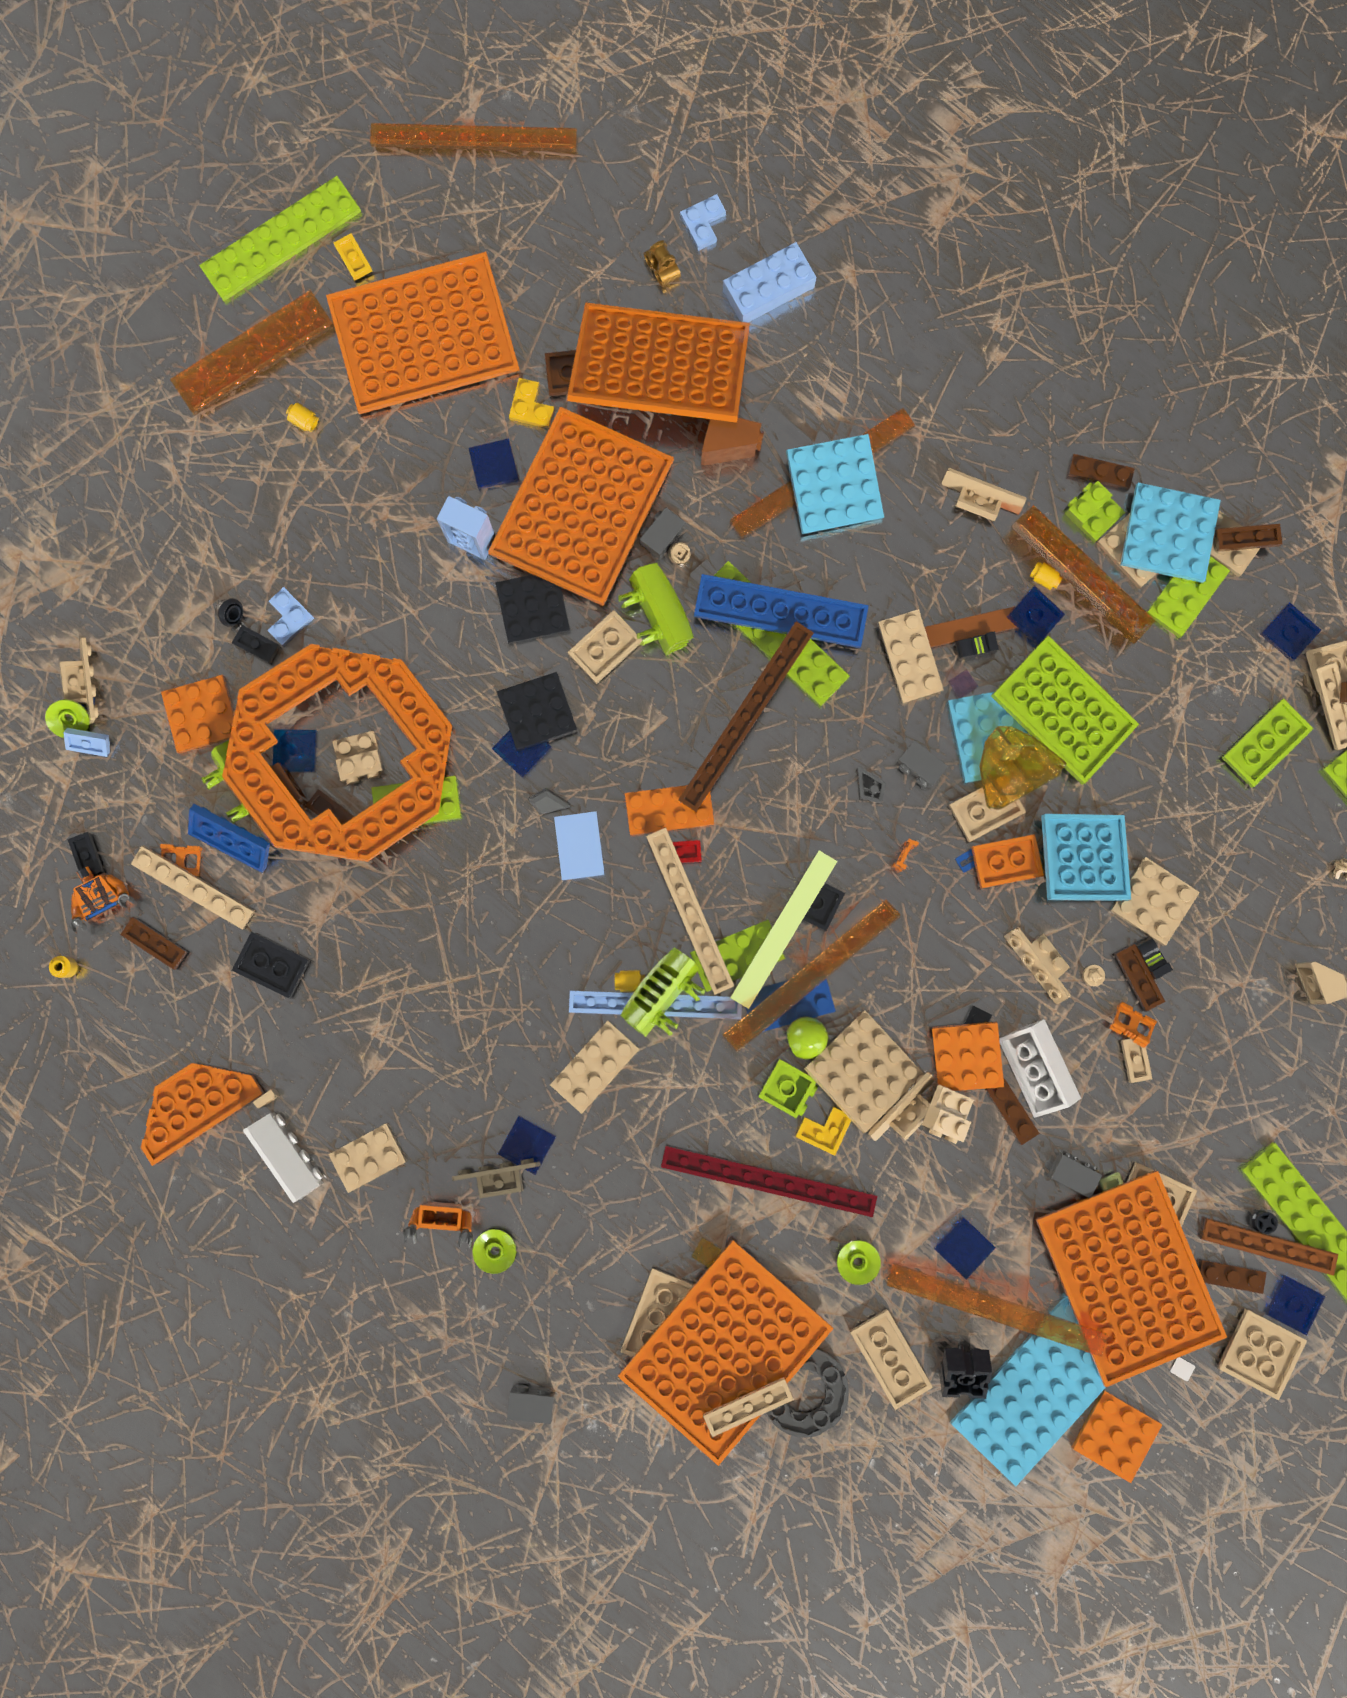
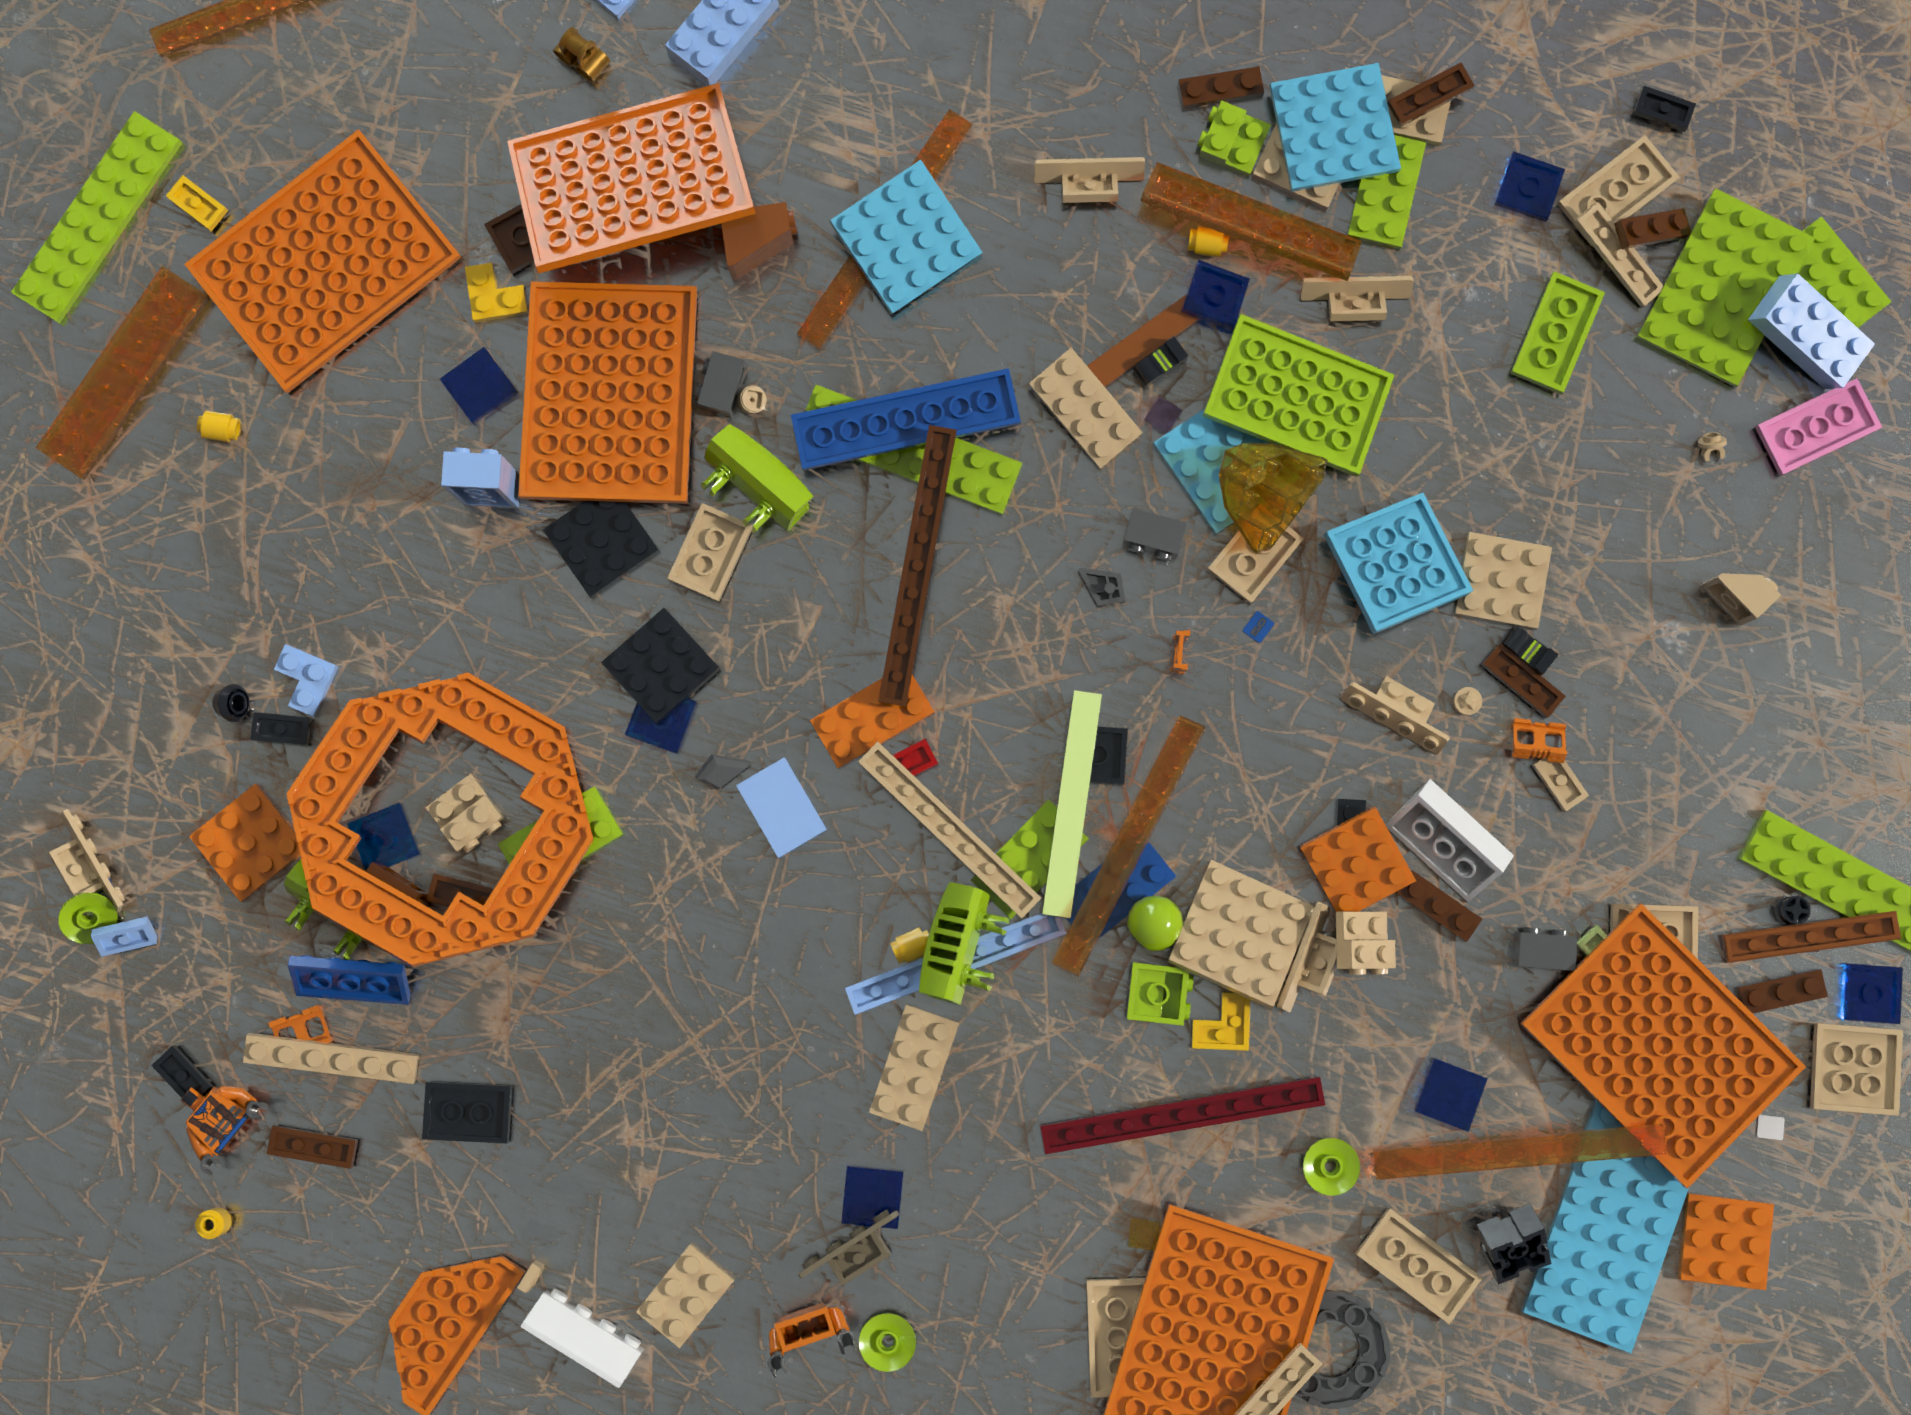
camera: 20 degrees left, 0 degrees up
orange plate [971,834,1044,889] -> none
none -> tan bracket [1300,276,1414,321]

